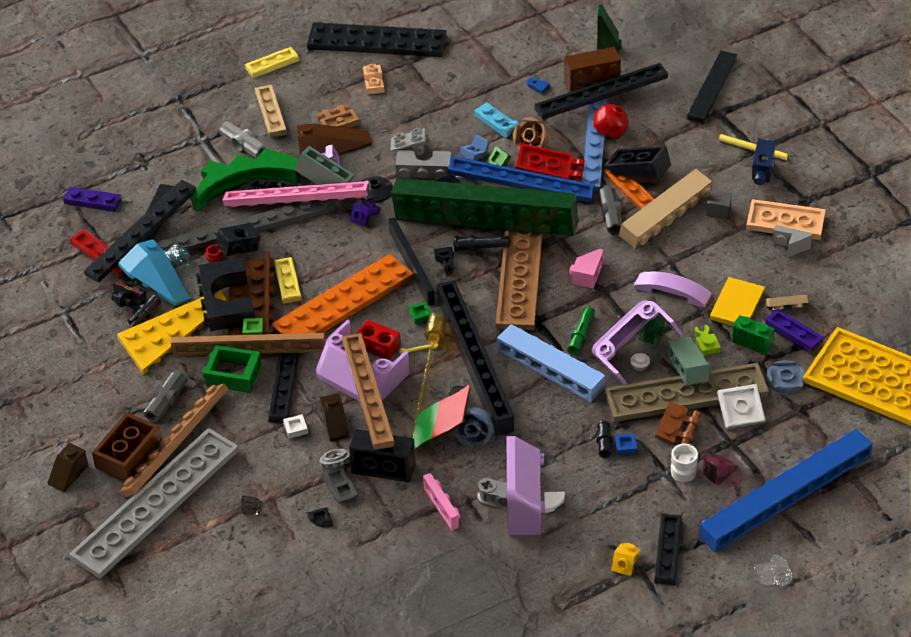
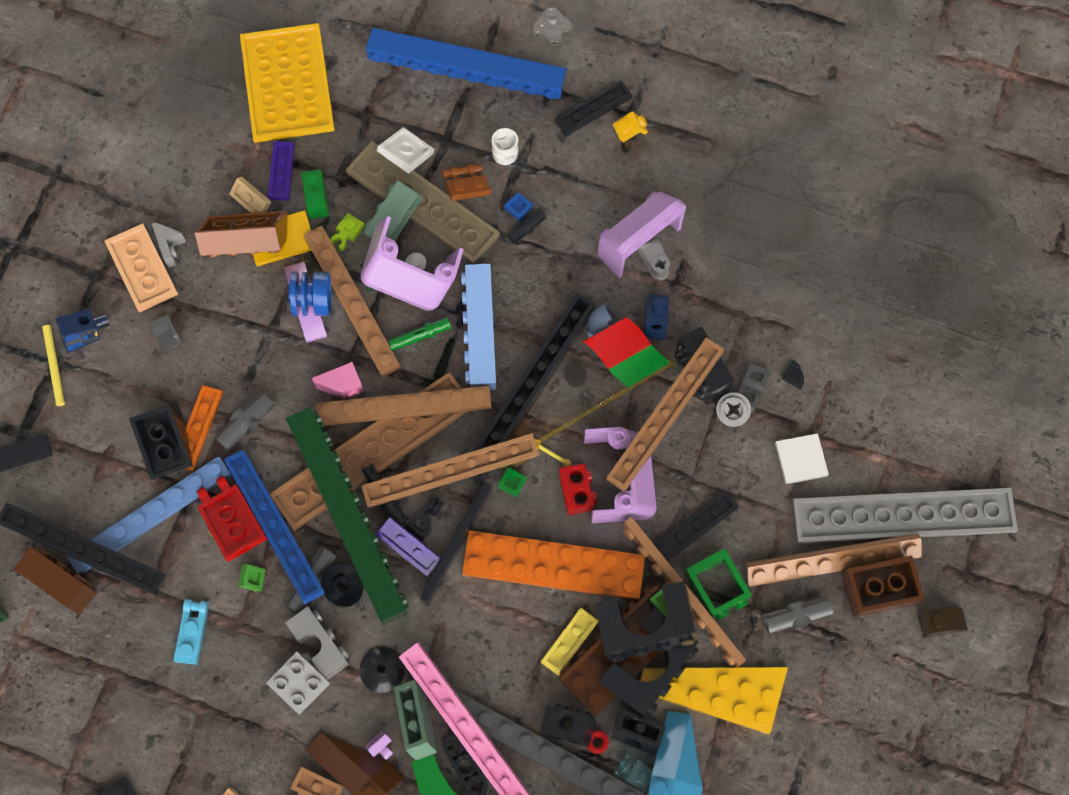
camera: 135 degrees left, 25 degrees up
black hips [112,281,147,310] -> none
black pin [127,295,161,327] -> none
clear smoke tile [241,495,263,515] -> none
white plate [283,415,308,439] -> none
dark brown slope [320,393,349,442] -> none
dark purple bracket [350,199,381,226] -> none
bright pink plate [423,473,461,531] -> none
medium blue bracket [459,135,490,160] -> none
medium nougat cylinder [513,117,550,149] -> none
blue piece [527,78,550,94] -> none
white tile [544,492,565,513] -> none
red cylinder [592,104,629,140] -> none
tan brick [619,169,712,249] -> none
clear pink slope [702,453,738,486] -> none
sand blue tile [766,360,806,394] -> none
none -> slope [195,211,287,257]
none -> blue wheel [288,272,331,316]
none -> medium nougat plate [304,226,401,377]
none -> medium nougat plate [316,386,492,426]
none -> medium nougat plate [362,433,539,508]
none -> plate [375,516,442,576]
none -> black arch [595,581,699,662]
none -> black brick [610,709,666,755]
none -> dark blue torso [644,294,669,340]
none -> white tile [775,434,829,485]

